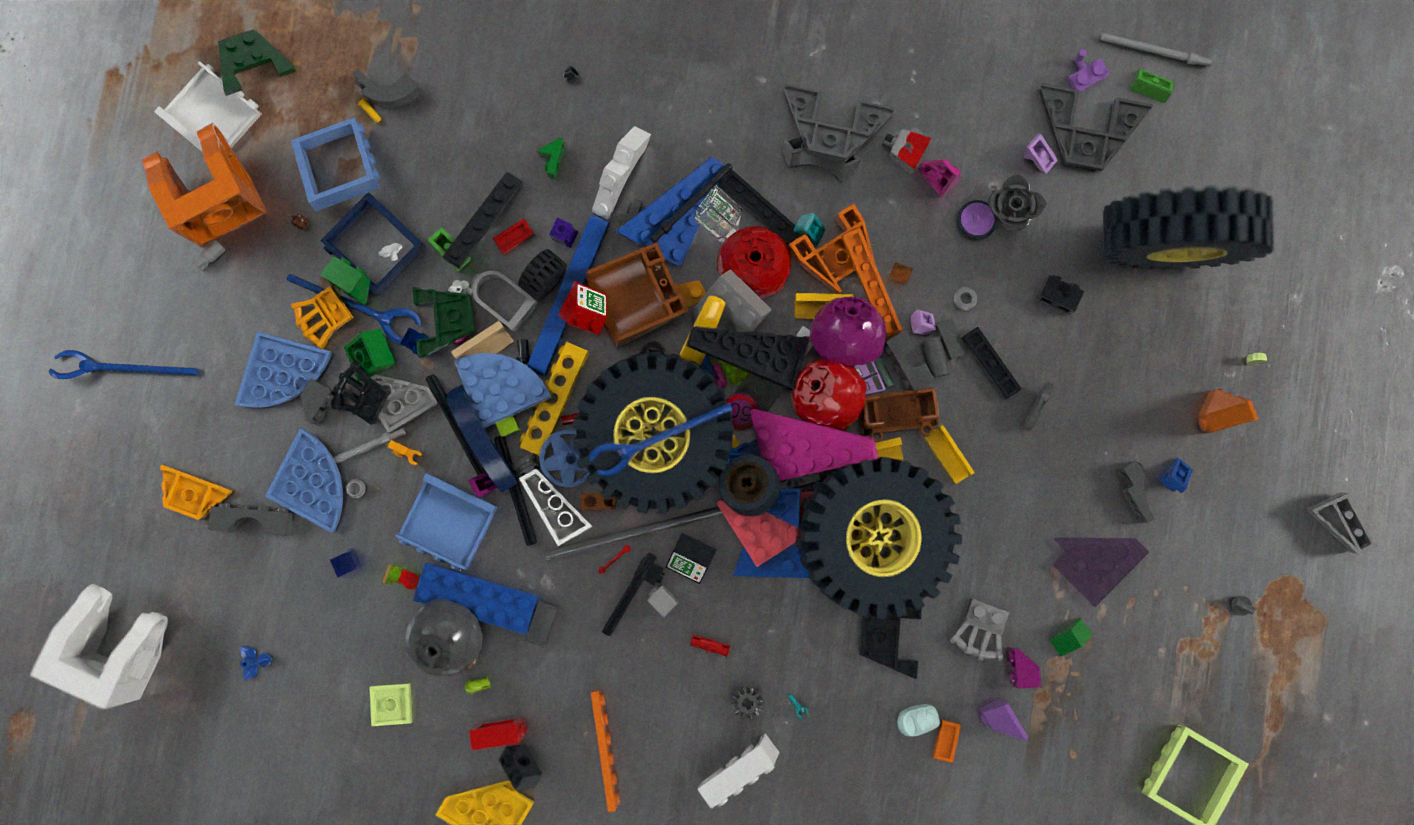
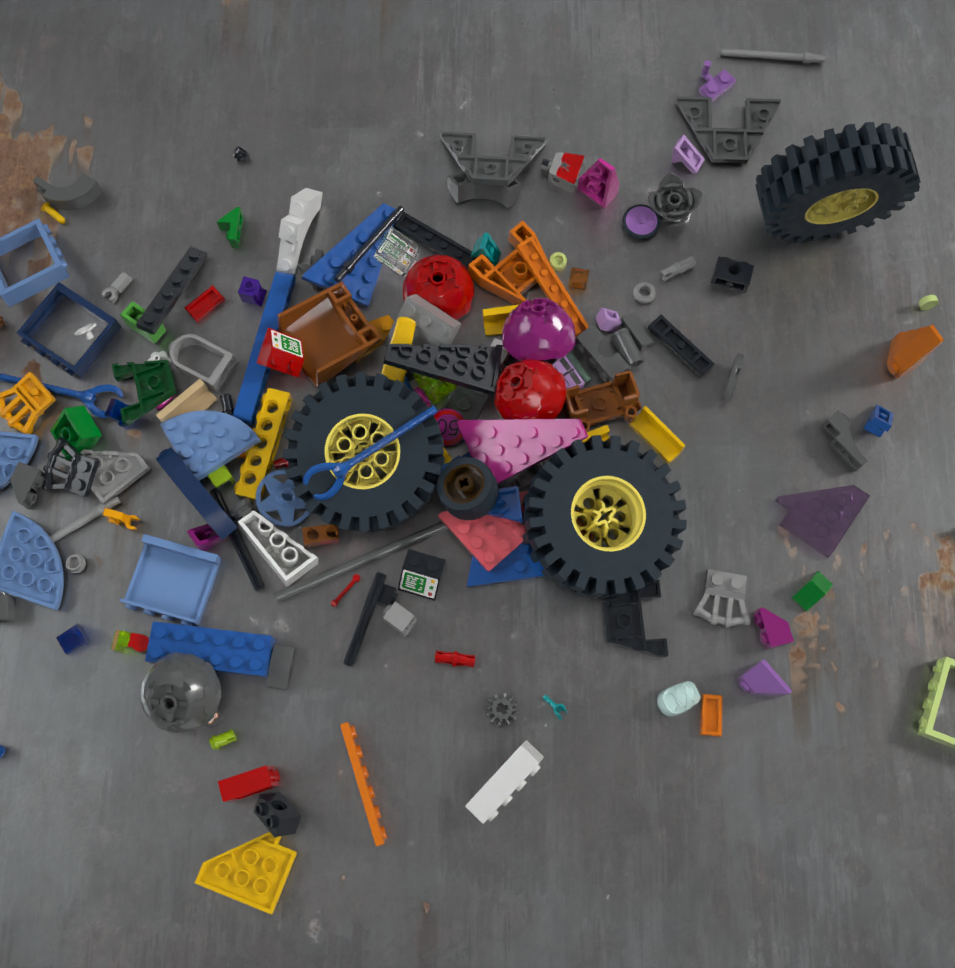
camera: 10 degrees left, 10 degrees down
green slope [320,256,370,306] -> none
yellowish green tile [370,683,412,726] -> none
black axle [426,374,486,475] -> none
black tyre [518,249,567,301] -> none
bright green slope [1131,68,1174,103] -> none
none -> light grey bar [102,272,133,303]
none -> yellowish green tile [549,252,567,271]
none -> light grey axle [660,256,696,281]

